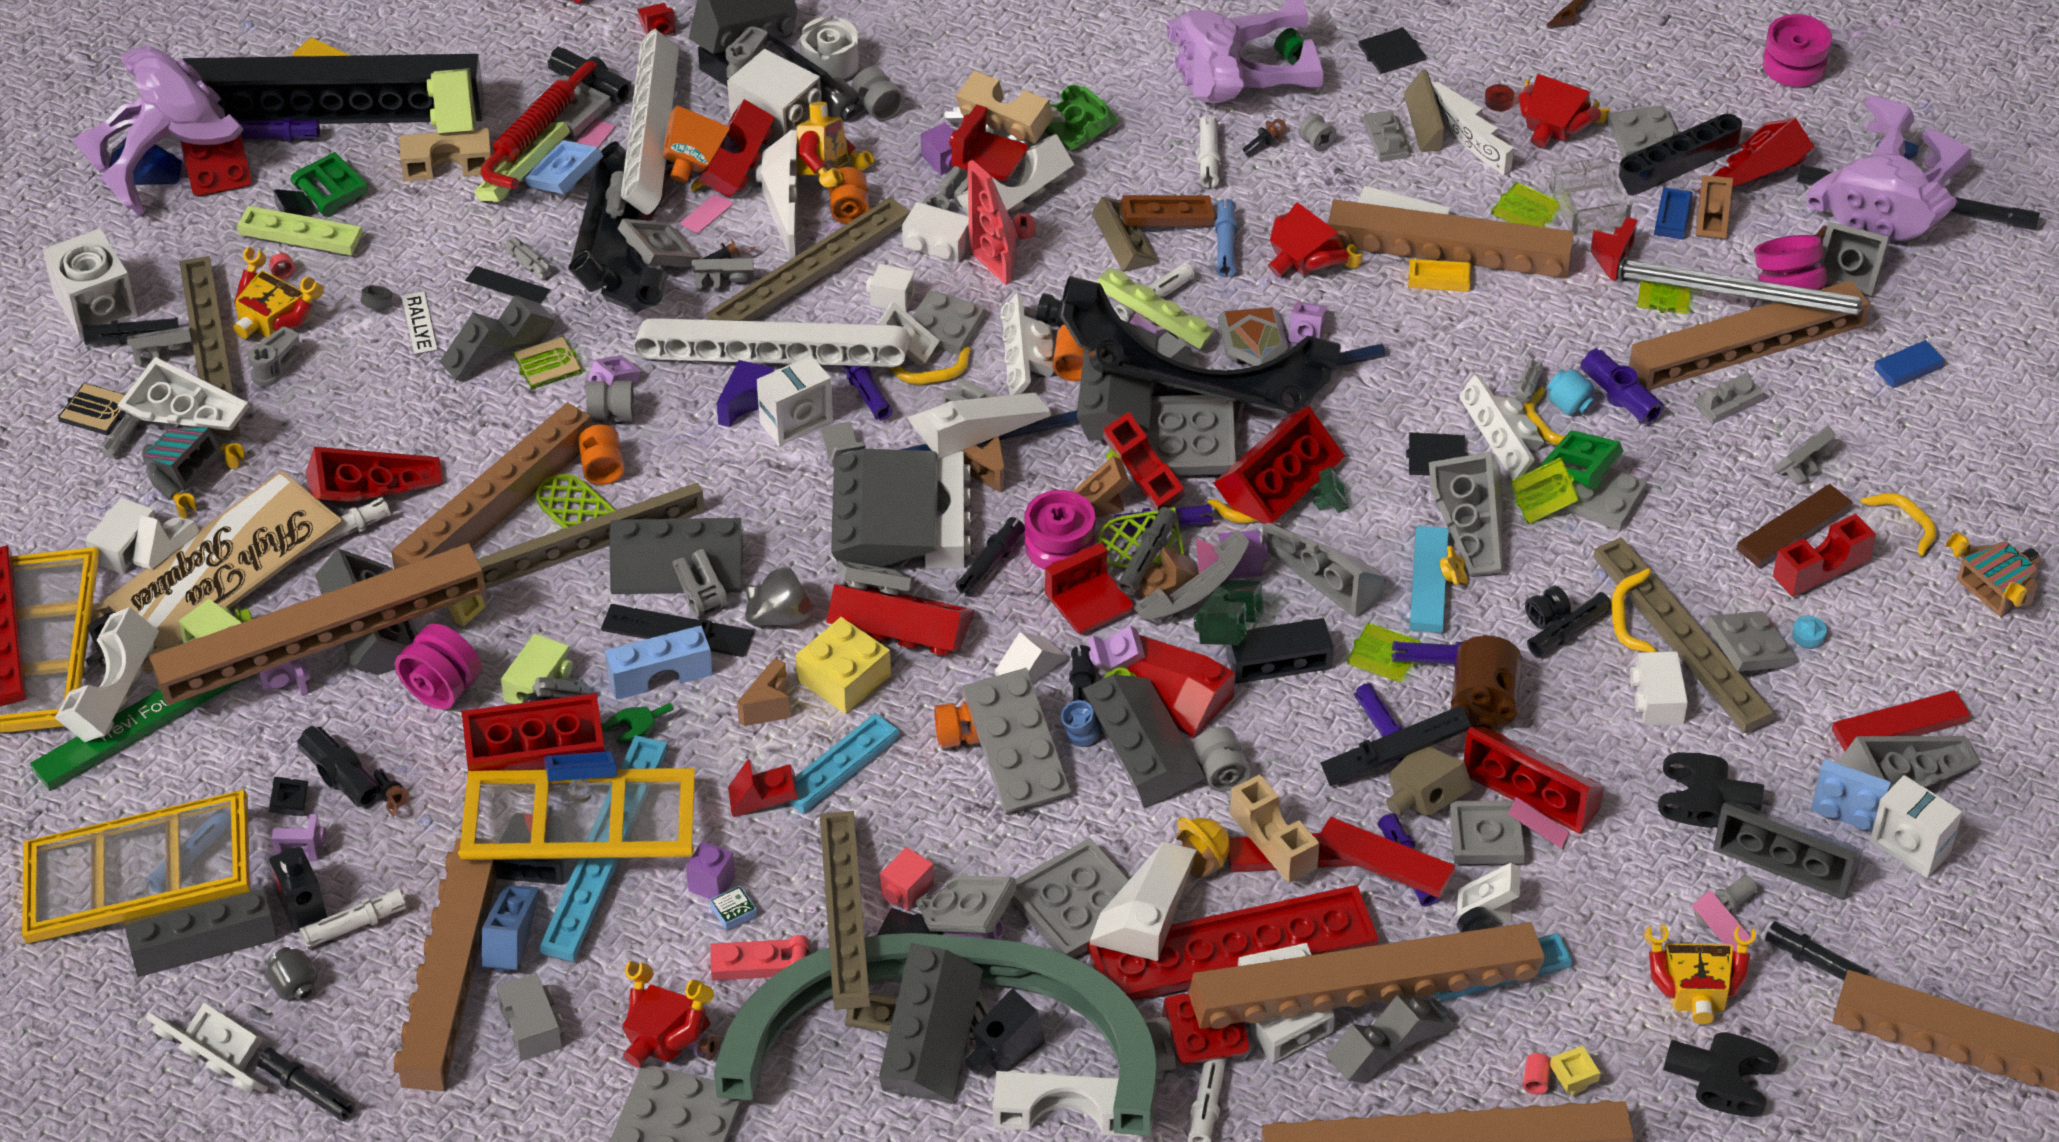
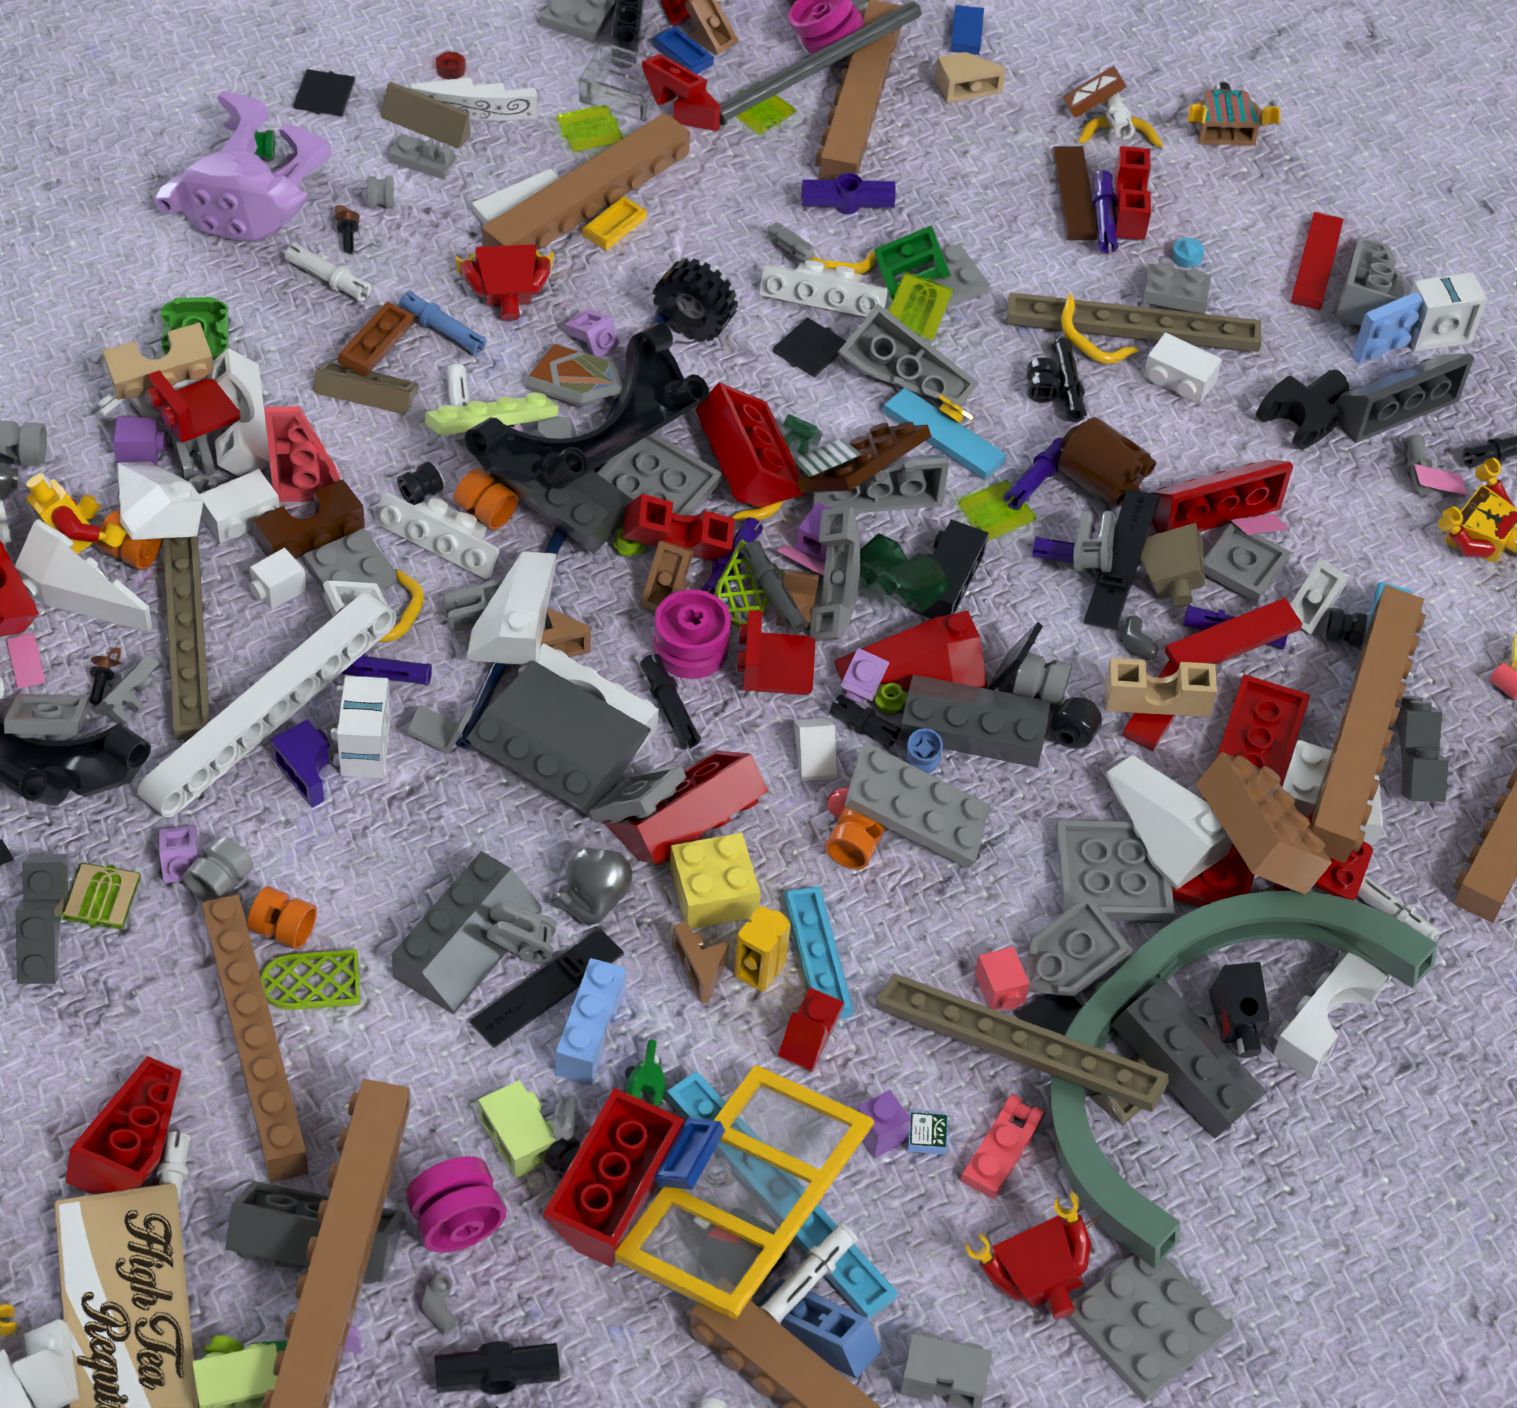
camera: 60 degrees left, 5 degrees up
piece [373,768,409,817] -> none
dark tan plate [477,482,705,589] -> none
yellow piece [1175,817,1229,879] -> none
red torso [1518,74,1610,148] -> none
medium azure head [1547,369,1595,416] -> none
light grey plate [1693,373,1764,424] -> none
light grey plate [1772,425,1836,485] -> none
none -> white wedge [117,461,203,540]
none -> reddish brown arch [253,479,365,560]
none -> light grey arm [421,1272,459,1335]
none -> red slope [641,54,708,106]
none -> black wheel [653,258,738,342]
none -> yellow brick [734,906,791,992]
none -> white pin [759,1223,857,1324]
none -> sticker [794,438,861,477]
none -> reddish brown plate [797,422,931,492]
none -> tan slope [935,52,1006,103]
none -> black piece [987,622,1043,690]
none -> black head [1051,697,1103,749]
none -> dark orange tile [1062,66,1127,118]
none -> light grey piece [1073,511,1115,572]
none -> dark purple pin [1092,170,1118,254]
none -> white pin [1103,92,1135,140]
none -> dark grey arm [1123,616,1158,660]
none -> medium nougat brick [1196,752,1332,895]

